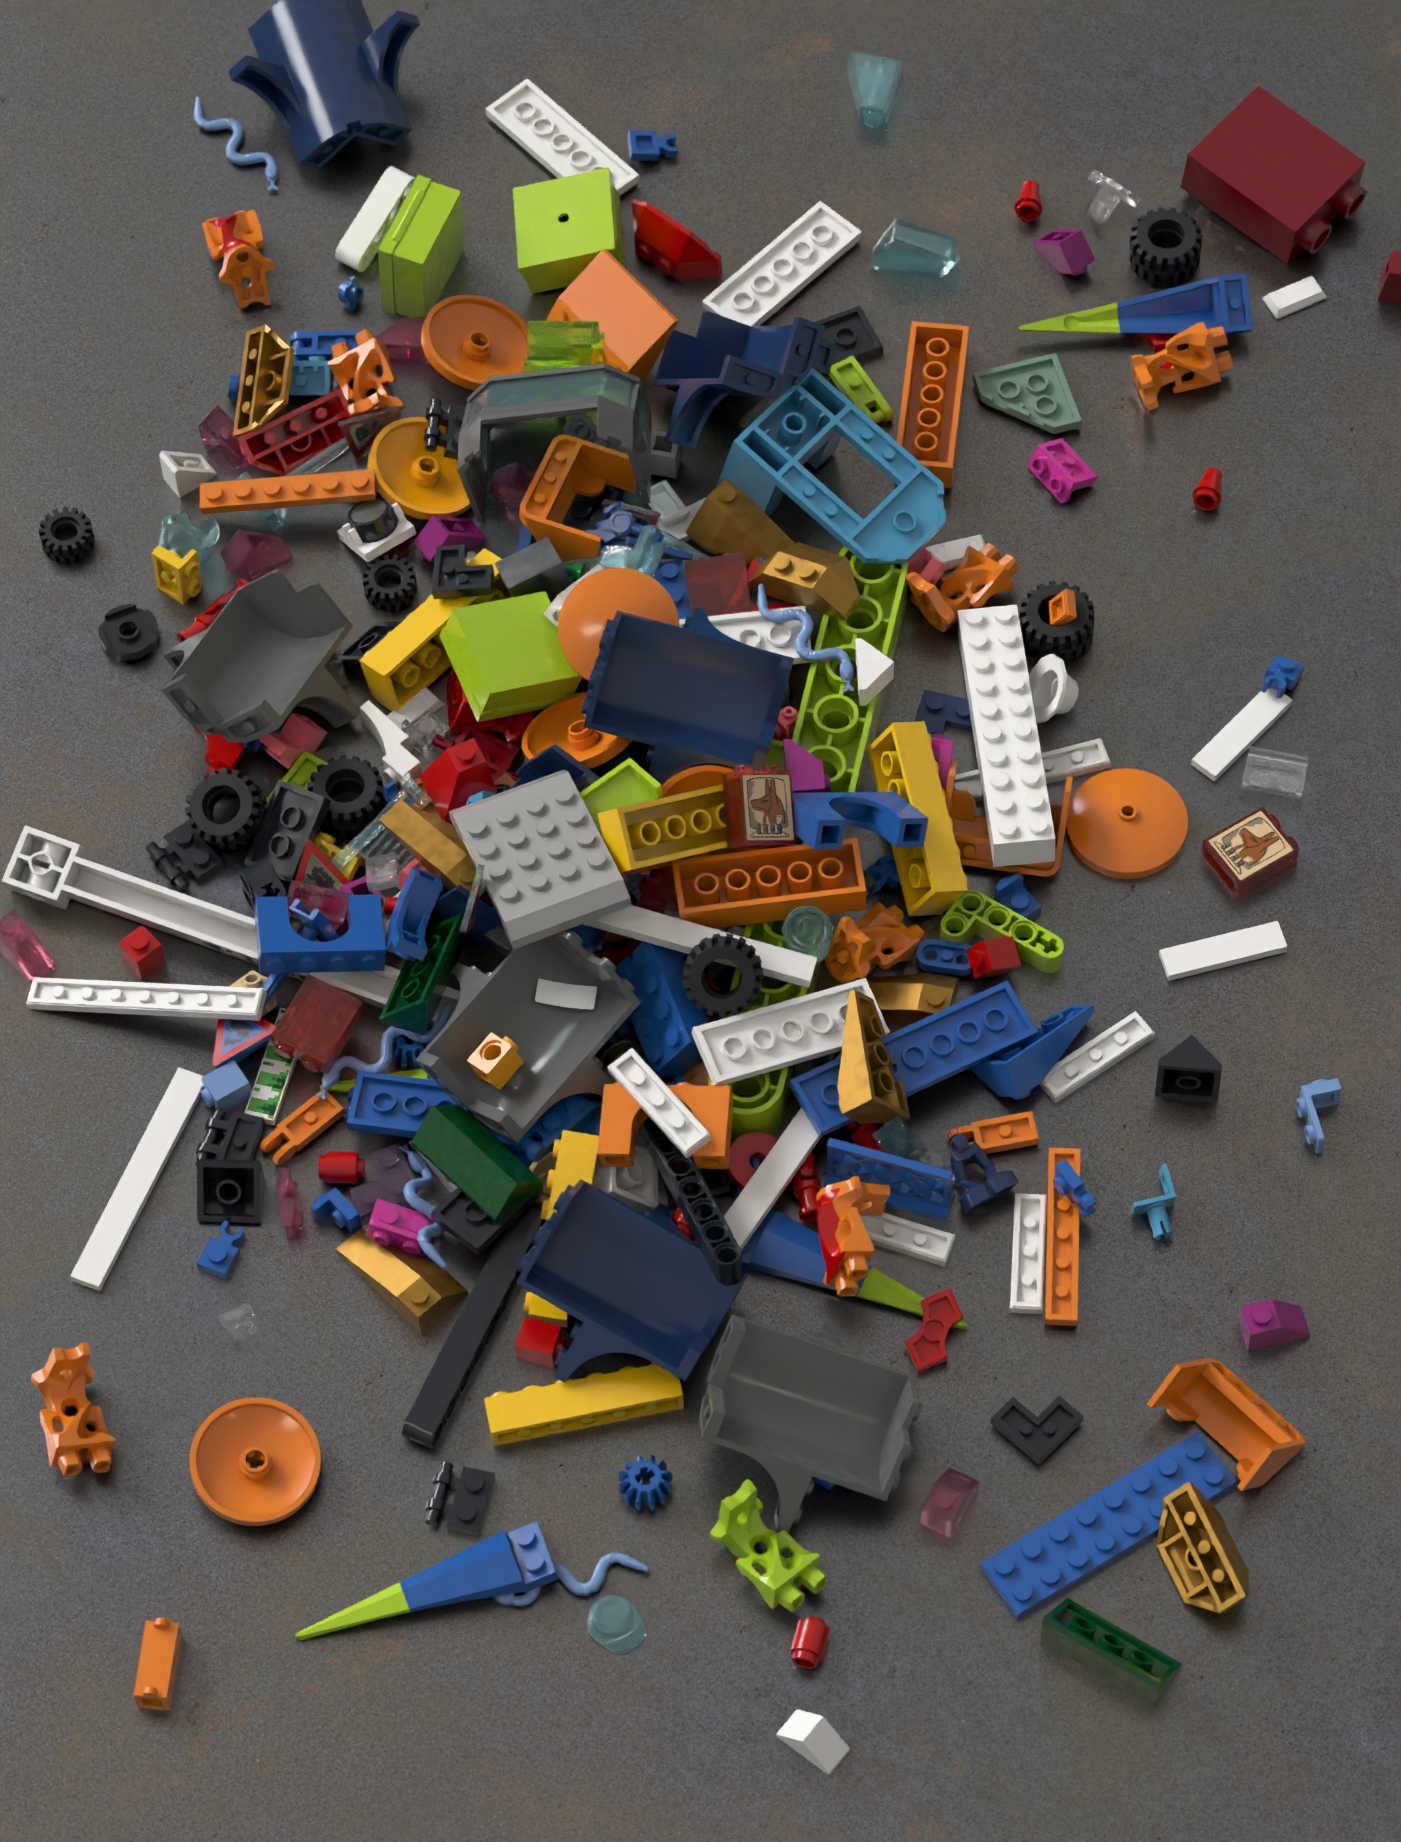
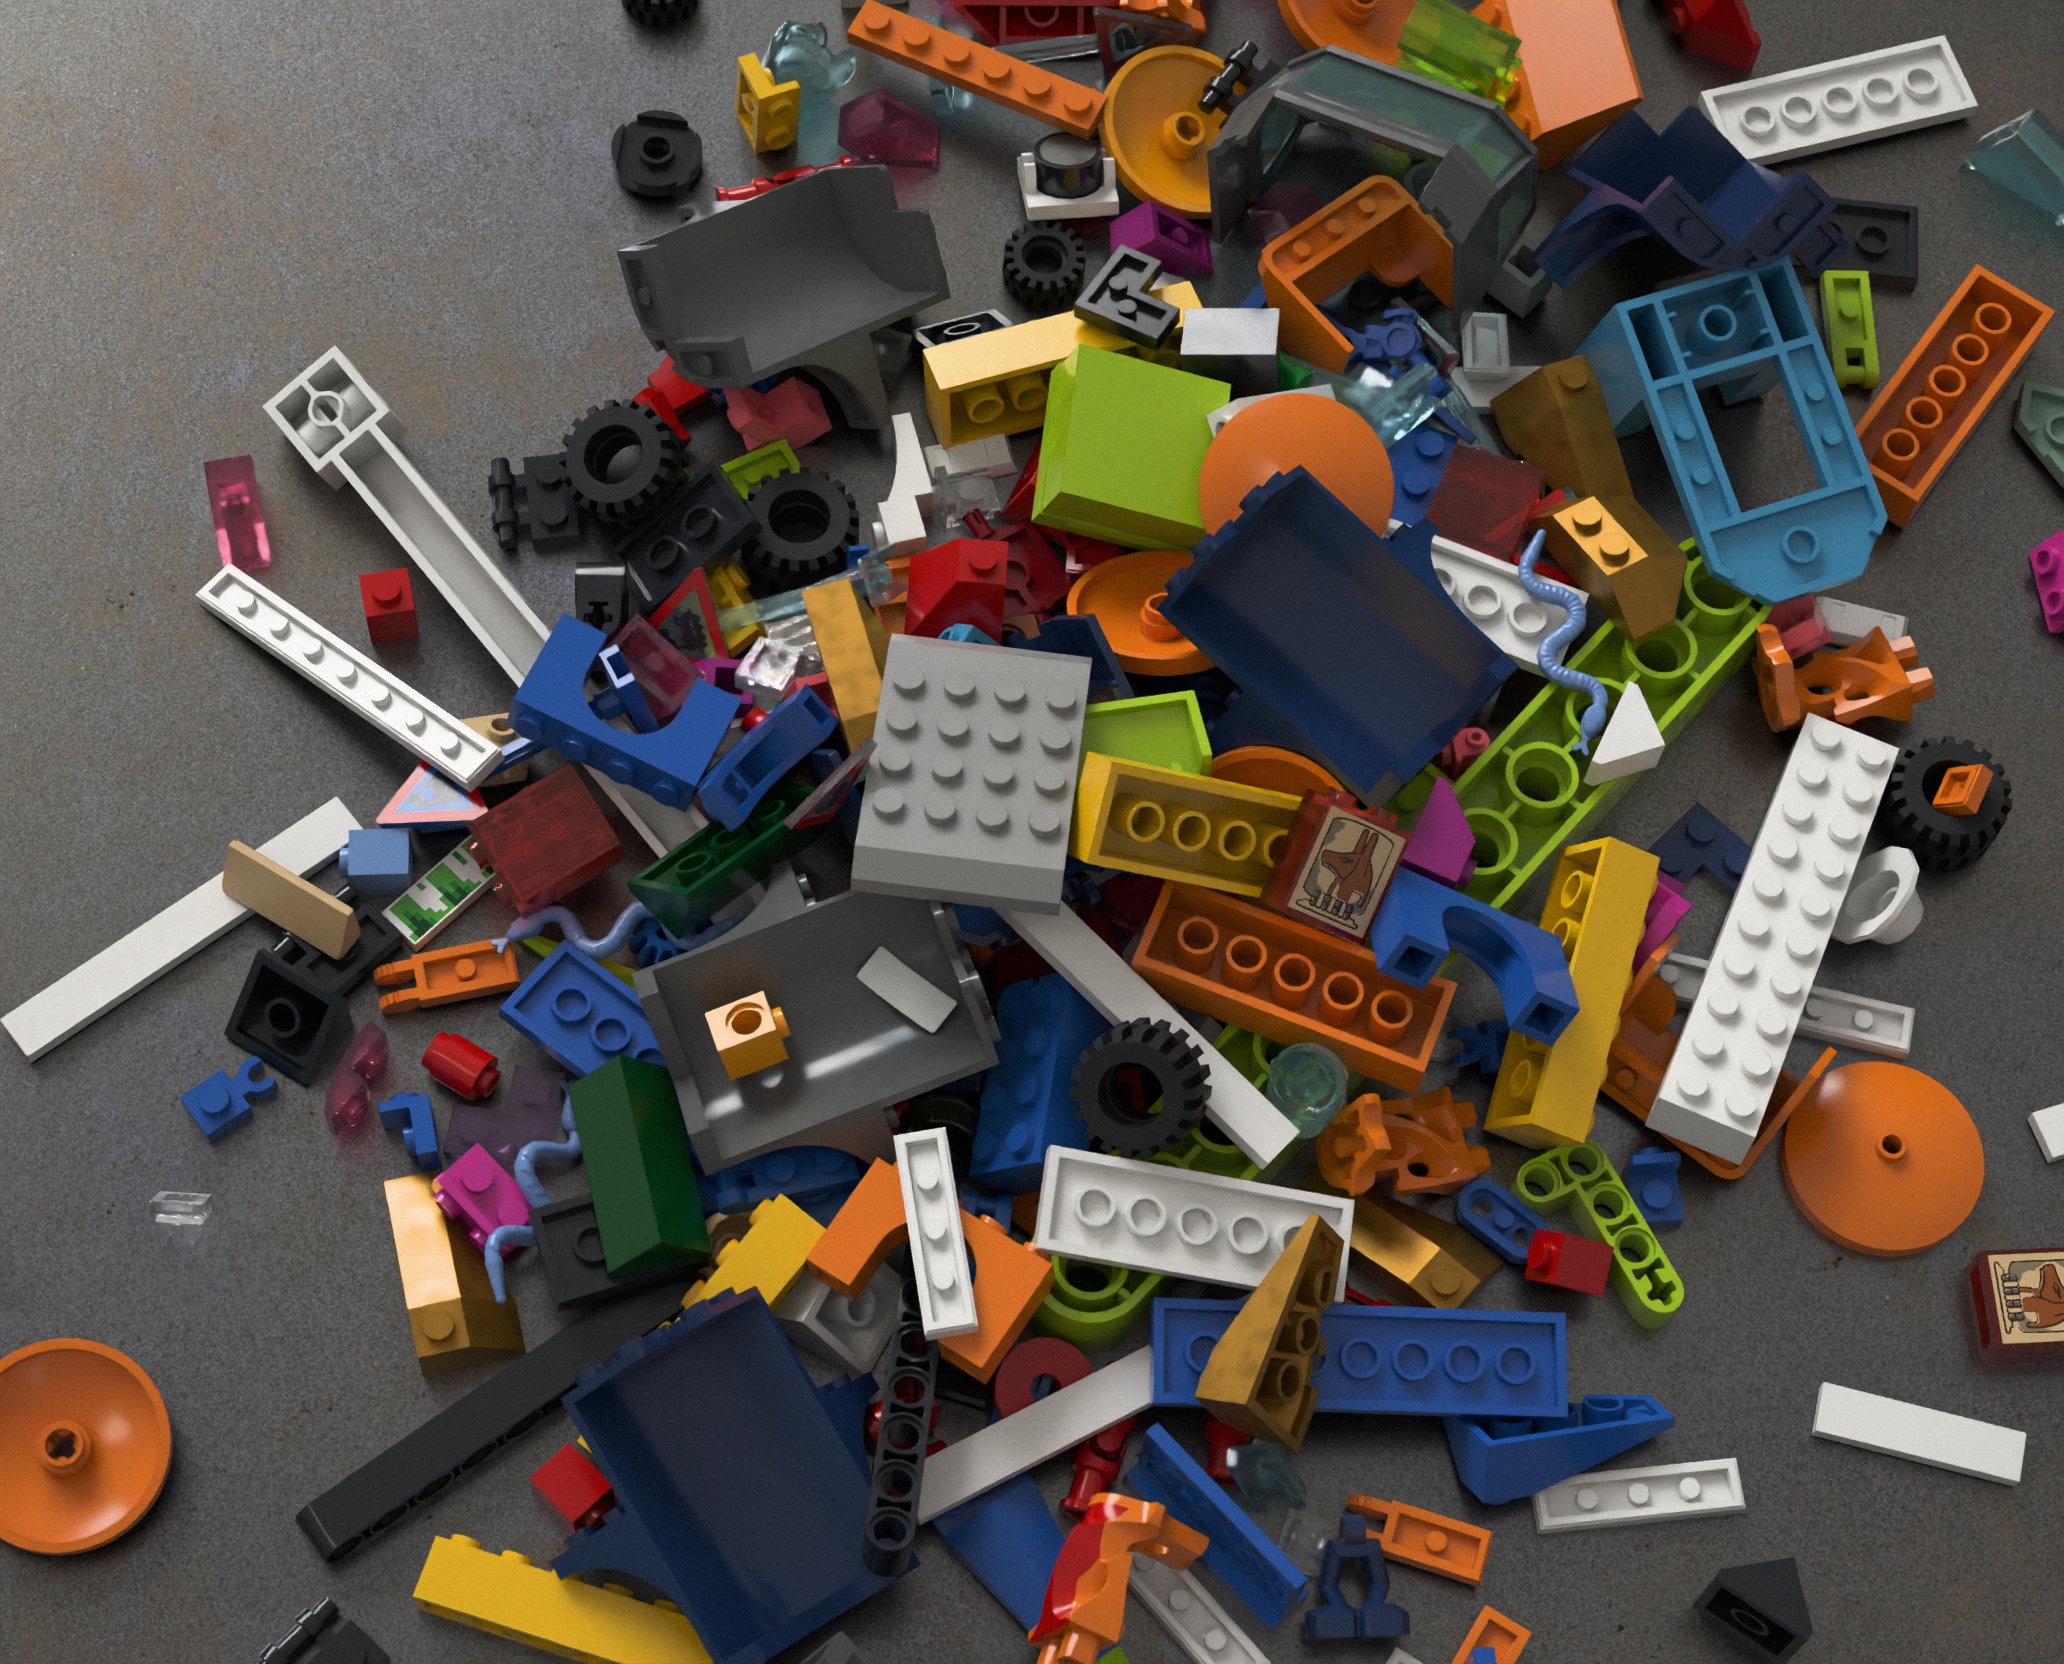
camera: 20 degrees right, 5 degrees up
none -> tan slope [222,840,361,960]

